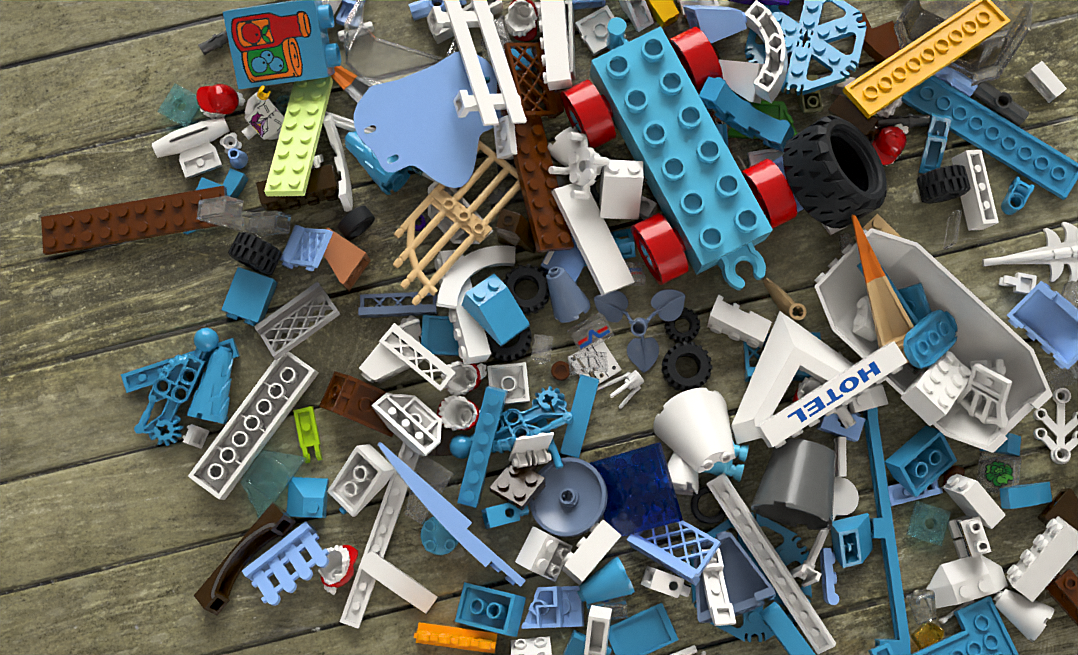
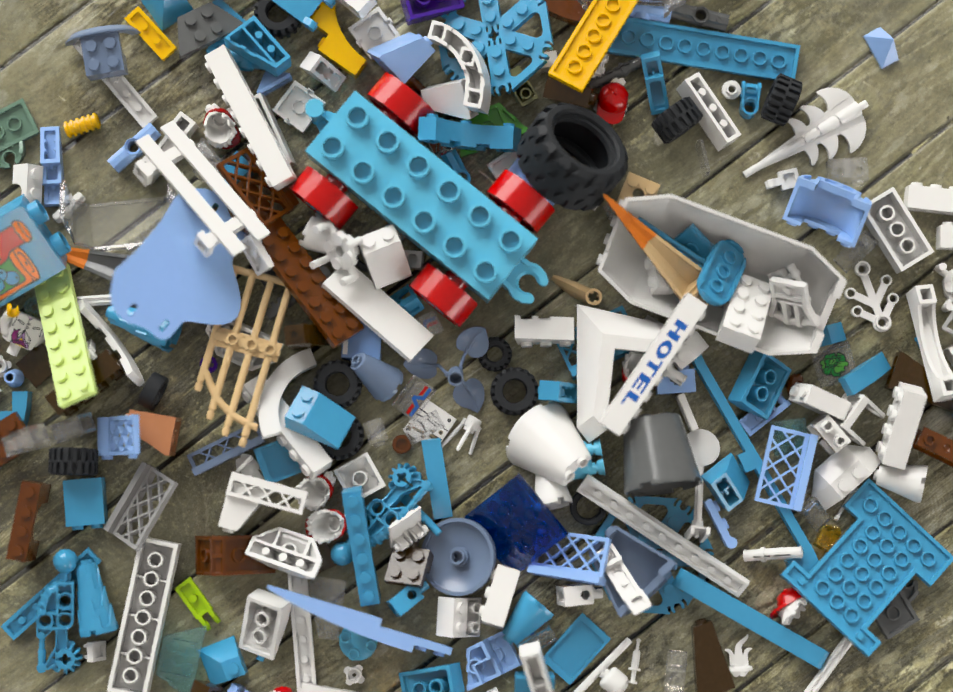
camera: 30 degrees left, 5 degrees up
none -> reddish brown arch [6,481,51,562]
none -> dark brown piece [16,343,52,388]
none -> white plate [344,664,365,685]
none -> dark azure brick [538,380,577,404]
none -> white plate [722,80,741,100]
none -> white pin [743,546,803,562]
none -> light blue fence [754,425,818,511]
none -> black tyre [761,73,802,127]
none -> white hose [832,393,886,447]

